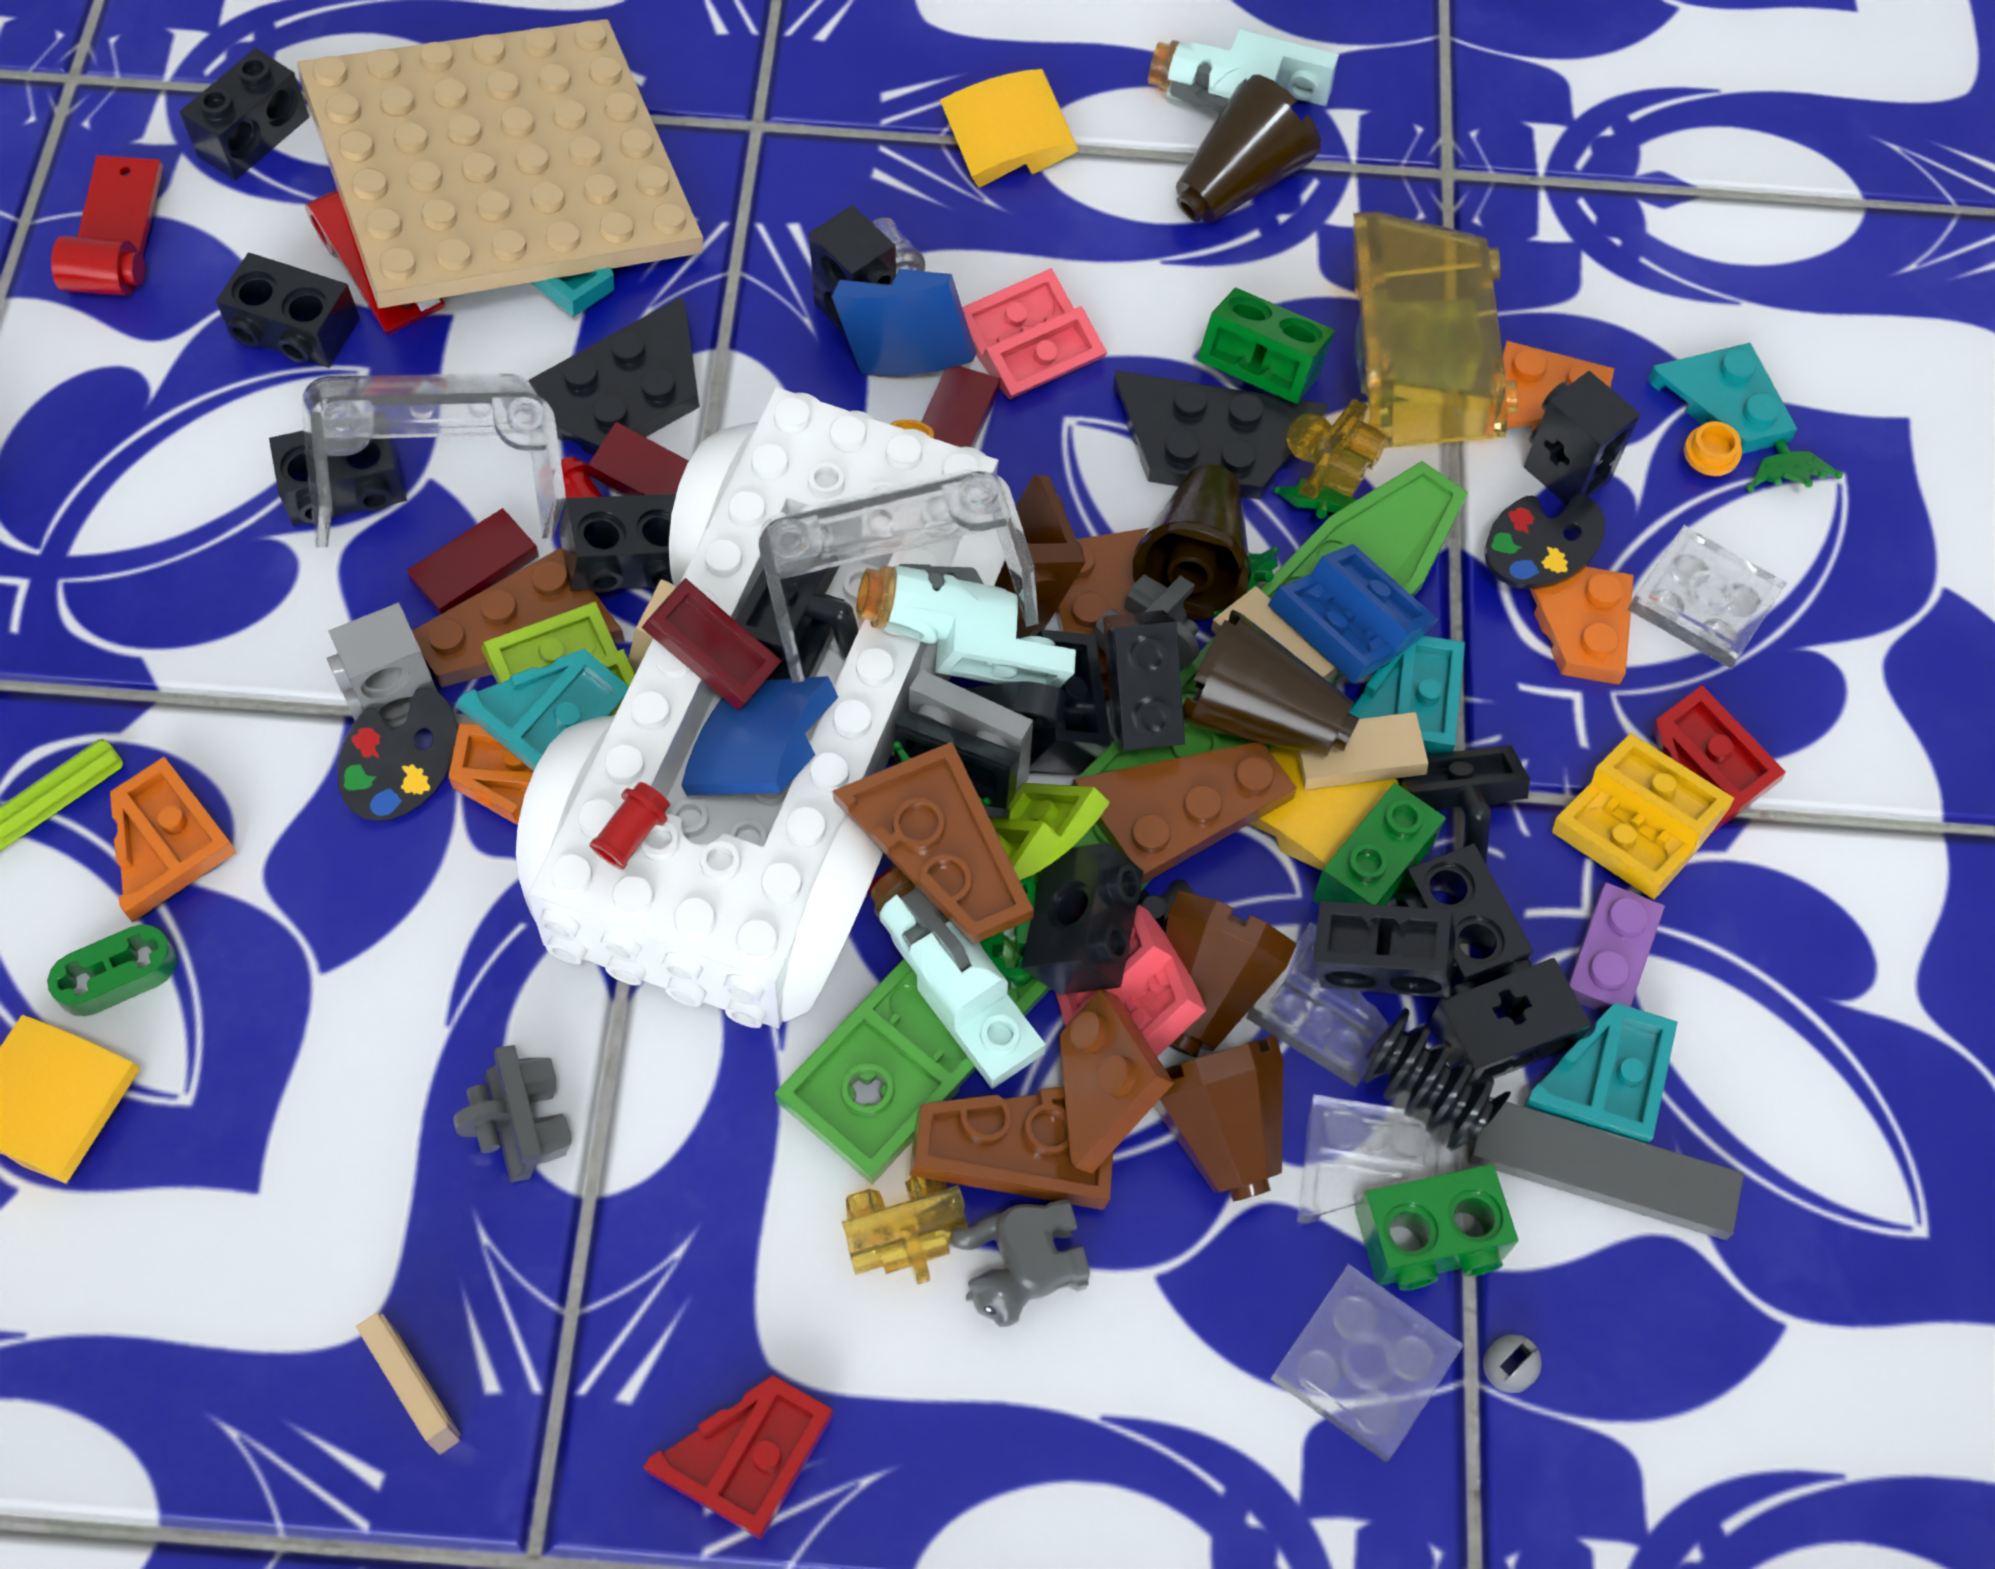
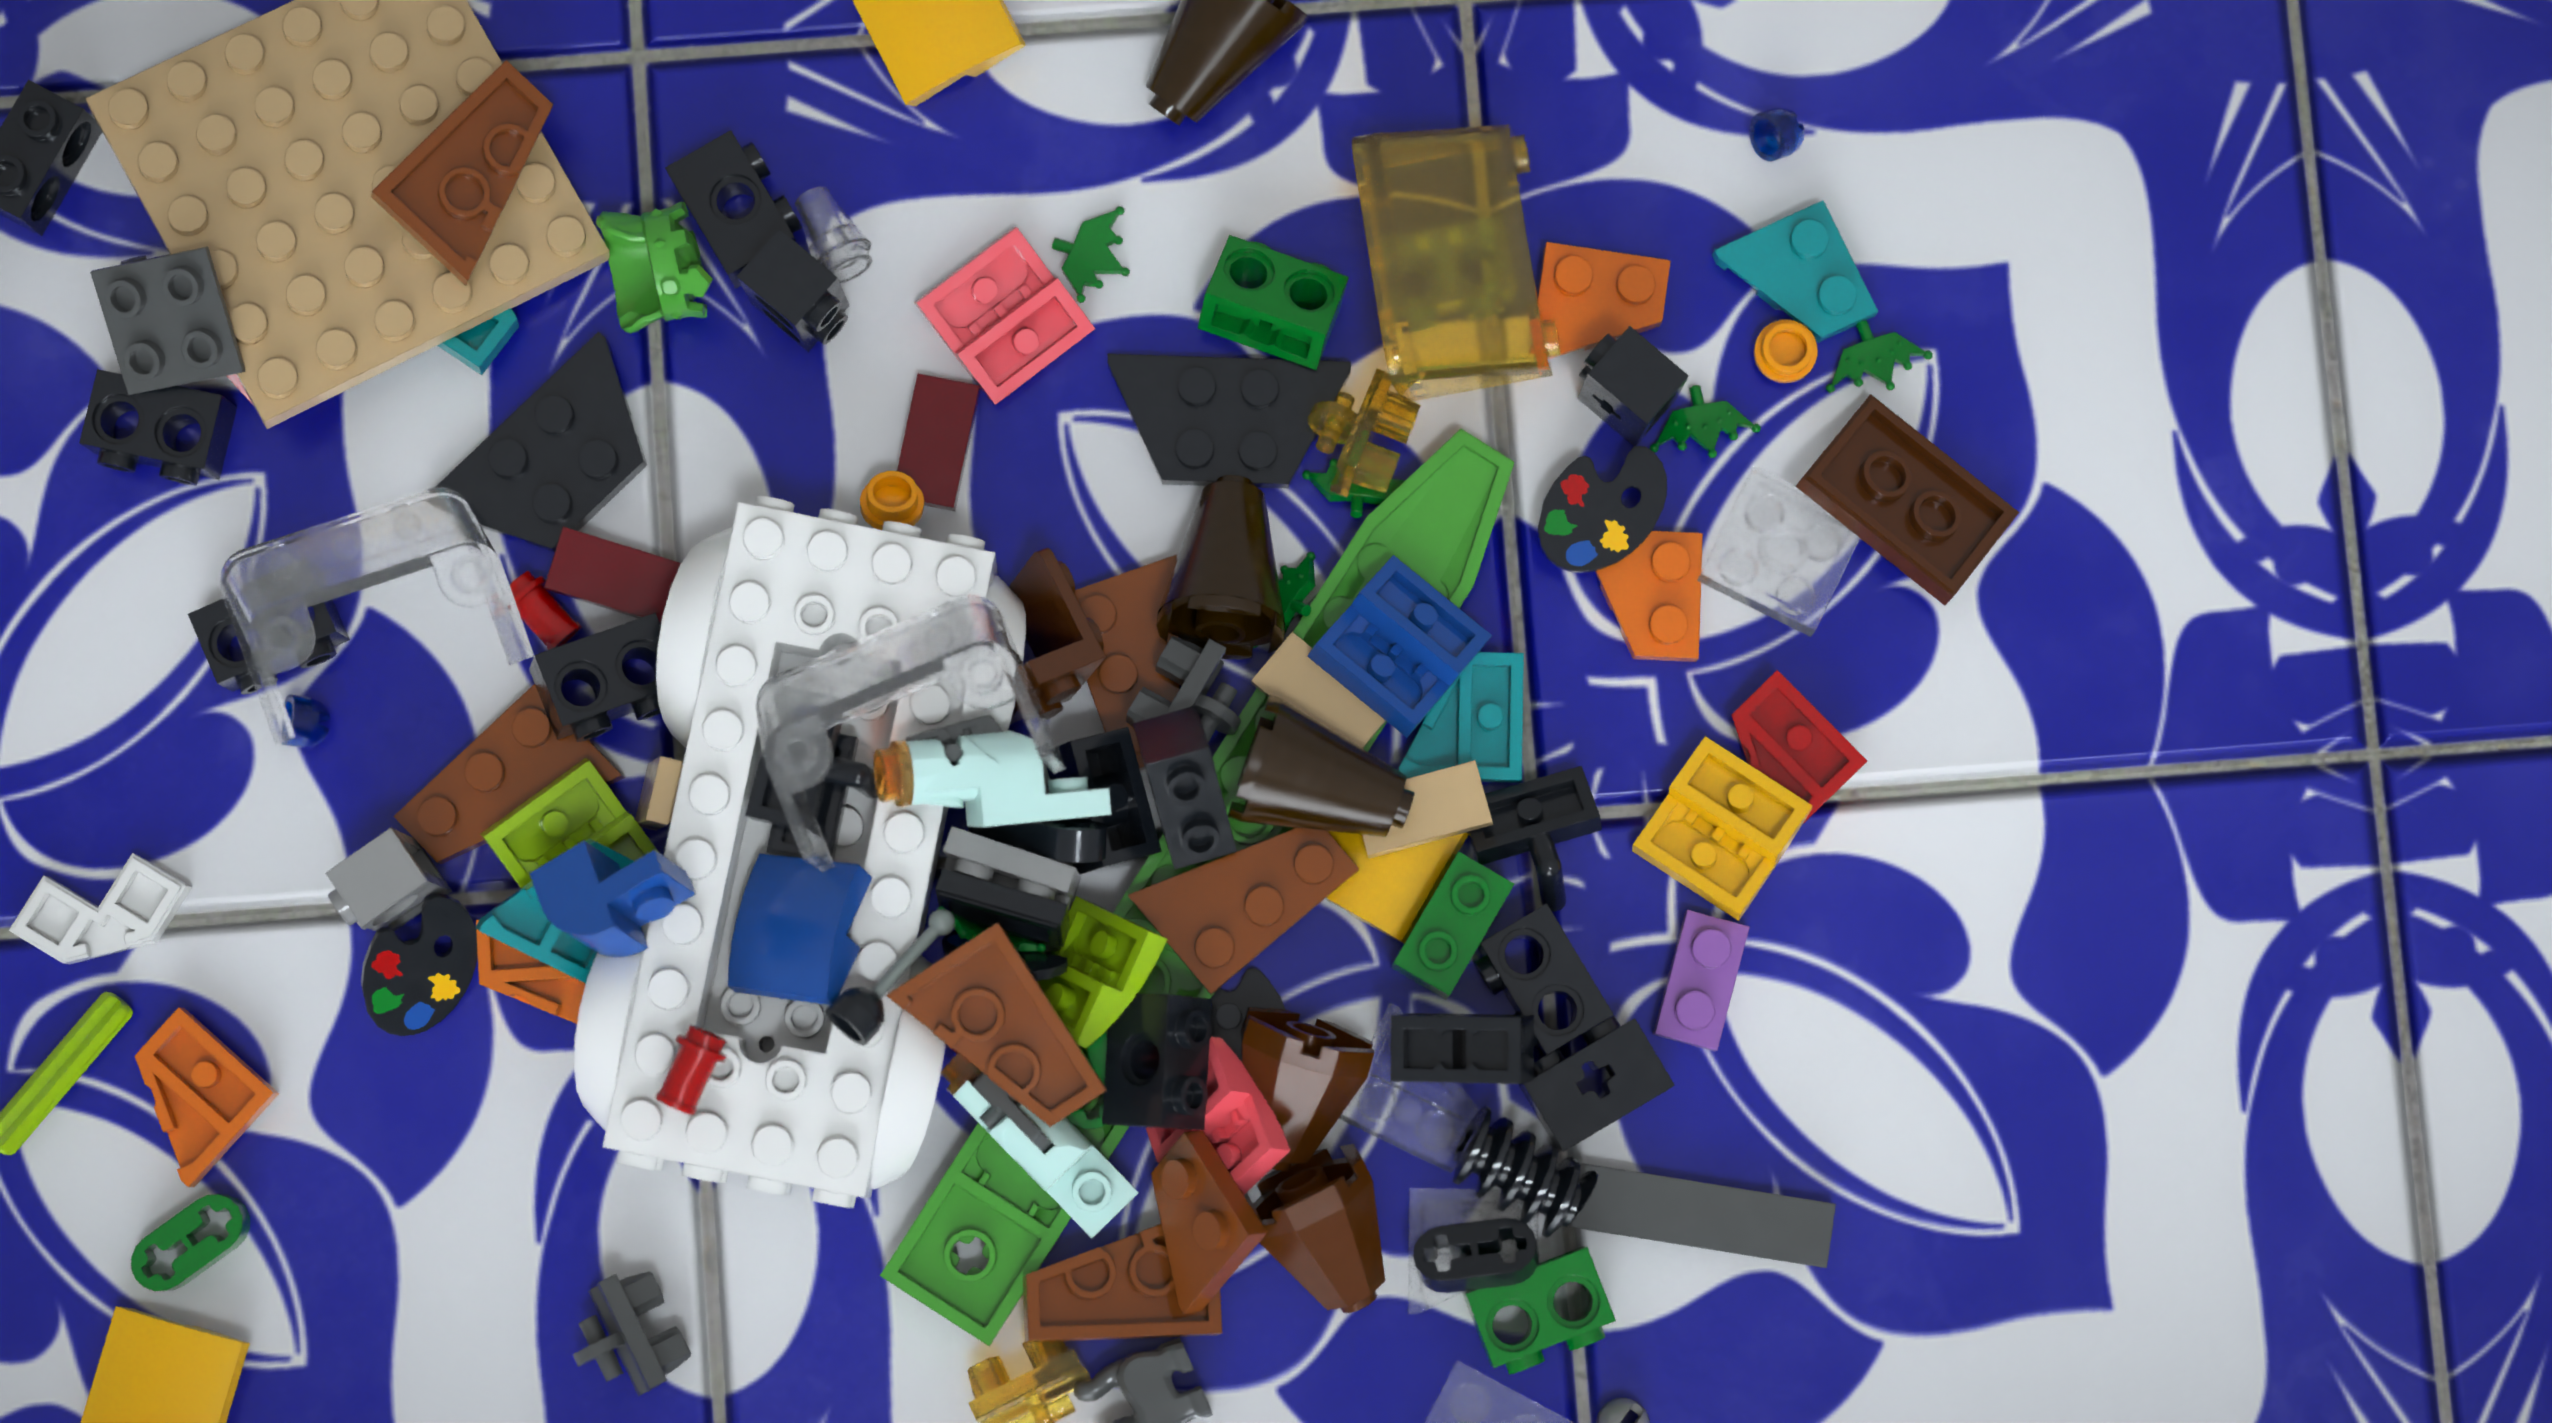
camera: 10 degrees left, 20 degrees up
dark red tile [406,508,539,615] -> none
dark red tile [641,578,781,711] -> none
blue slope [832,269,976,376] -> none
teal wing [1524,1002,1678,1144] -> none
none -> white tile [9,853,192,965]
none -> dark grey hinge [90,246,245,395]
none -> clear blue hinge [279,694,330,748]
none -> dark orange wing [371,60,553,286]
none -> blue brick [530,841,696,957]
none -> bright green hair [596,201,713,333]
none -> black brick [665,130,802,288]
none -> hinge [826,909,955,1046]
none -> green piece [1052,206,1130,303]
none -> black beam [1413,1218,1539,1293]
none -> green piece [1650,385,1761,458]
none -> clear blue hinge [1749,108,1805,162]
none -> reddish brown tile [1796,394,2019,606]

